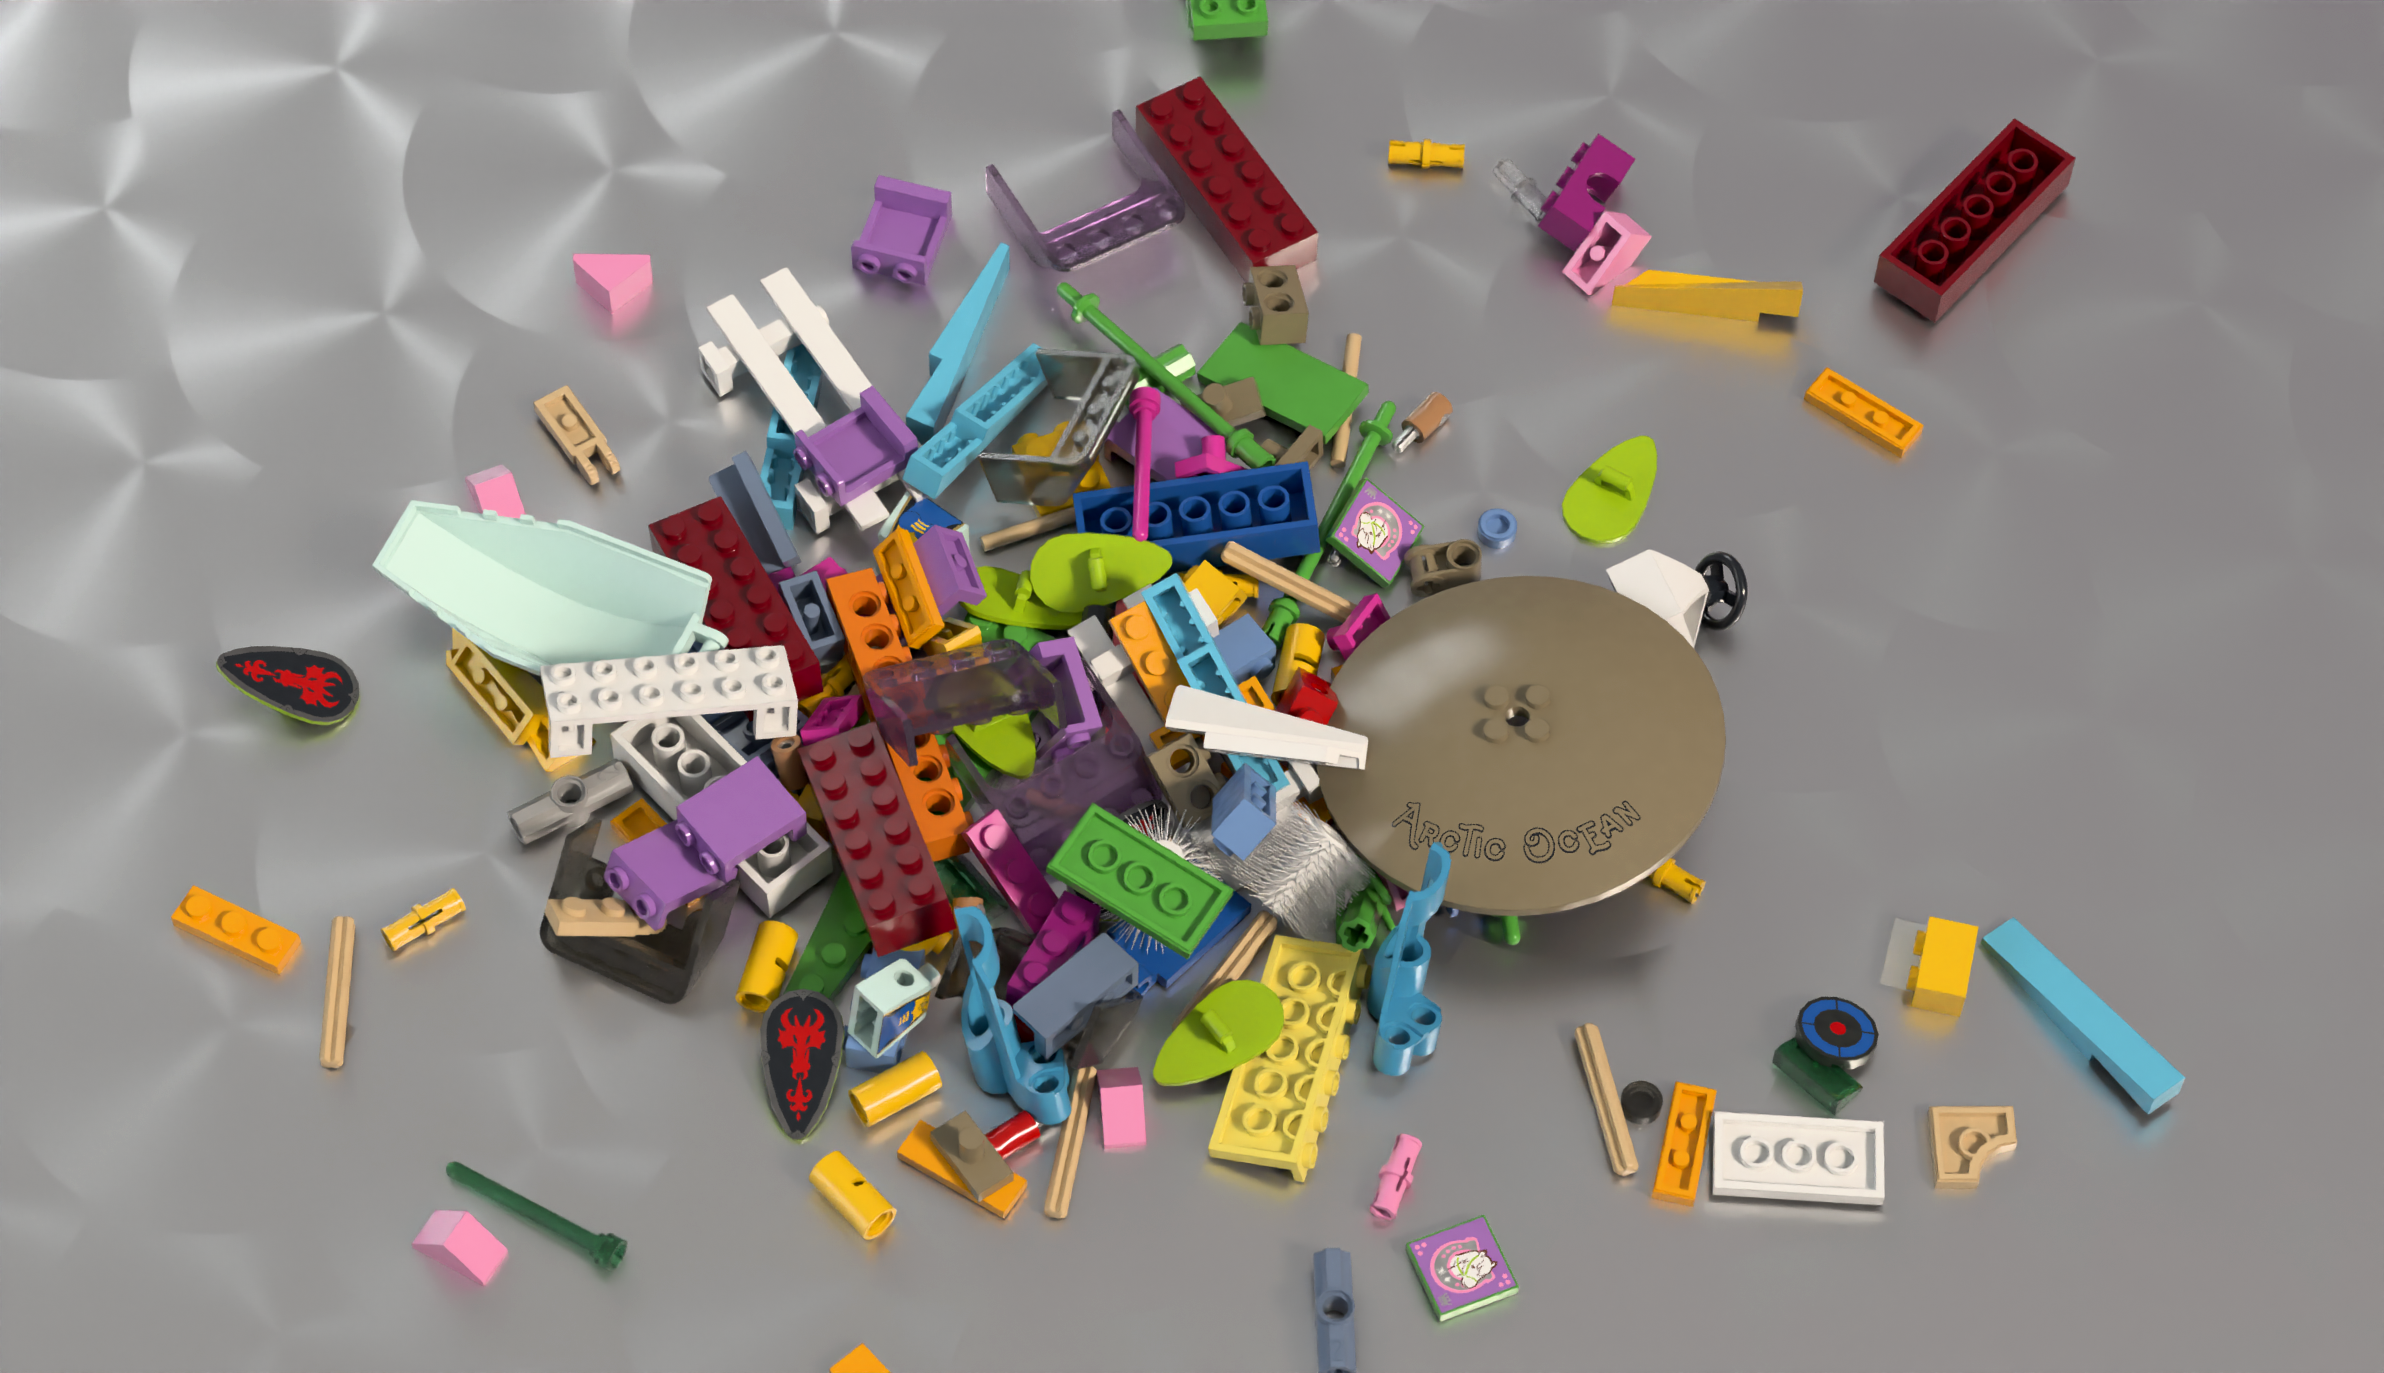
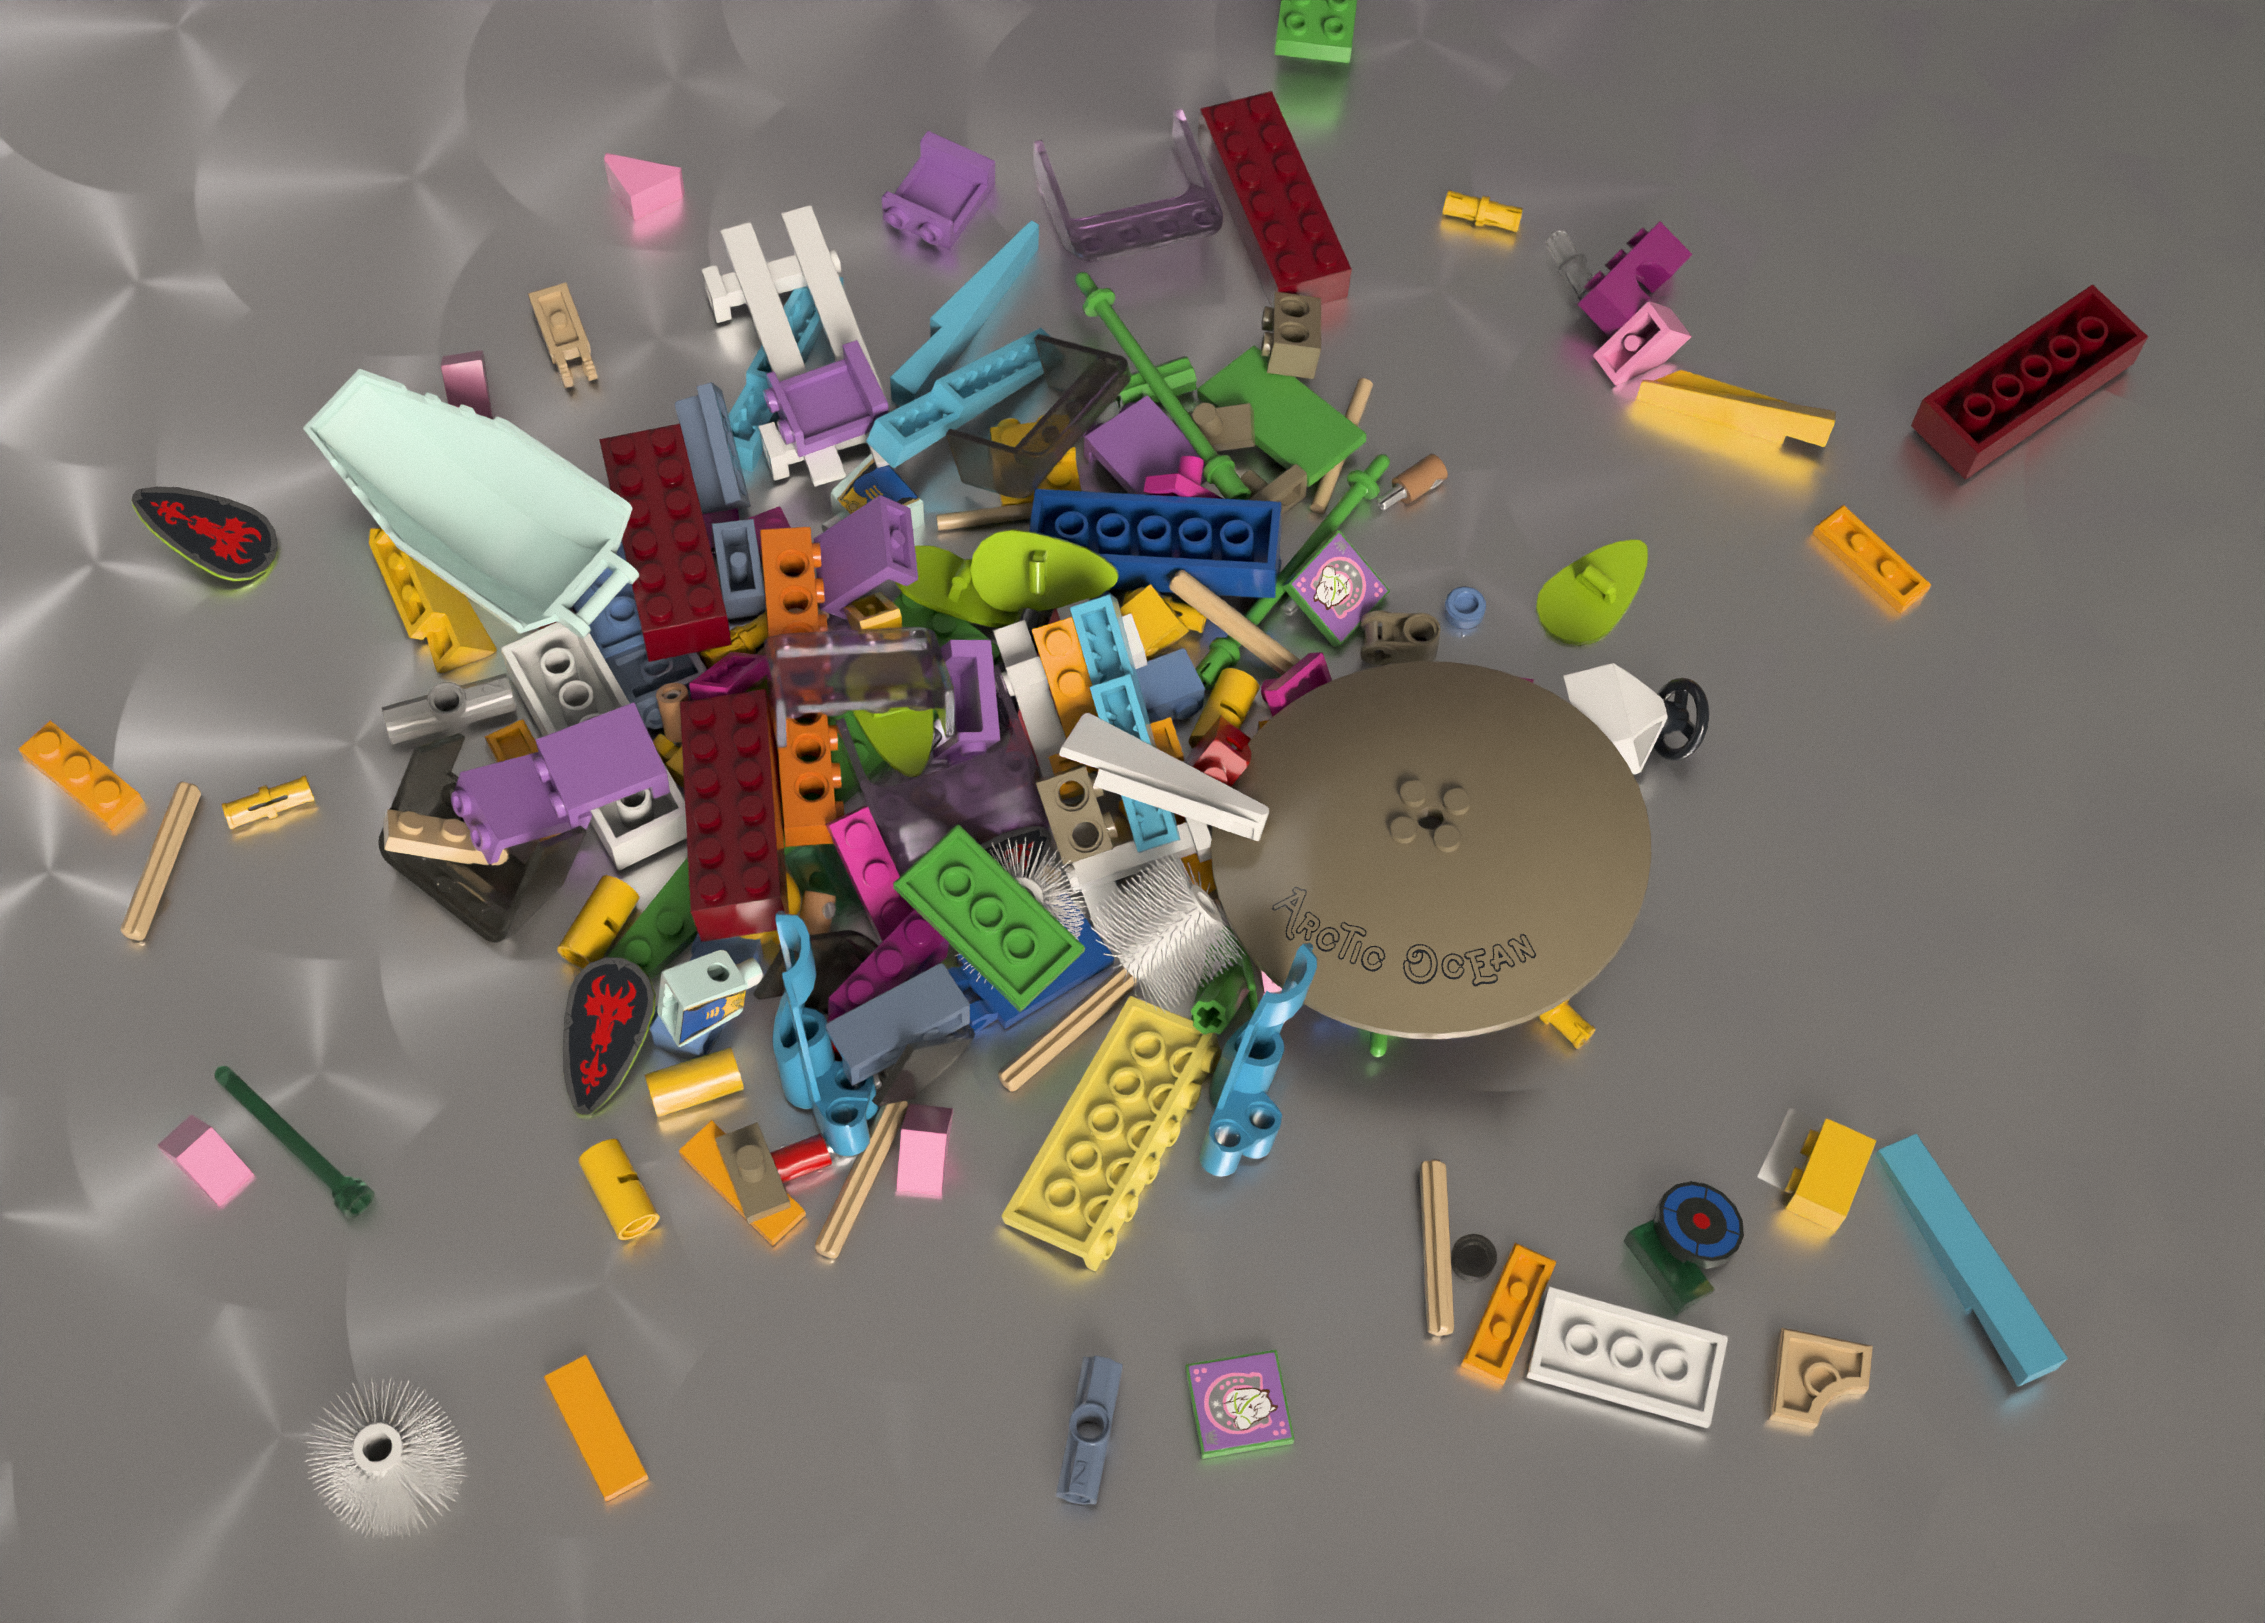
camera: 10 degrees right, 5 degrees up
white bracket [540,645,798,758] -> none
light orange tile [872,528,945,649] -> none
dark pink piece [1129,387,1161,542] -> none
lime shield [1153,980,1284,1086] -> none
medium blue brick [1211,762,1276,861] -> none
bright pink pin [1370,1134,1422,1220] -> none

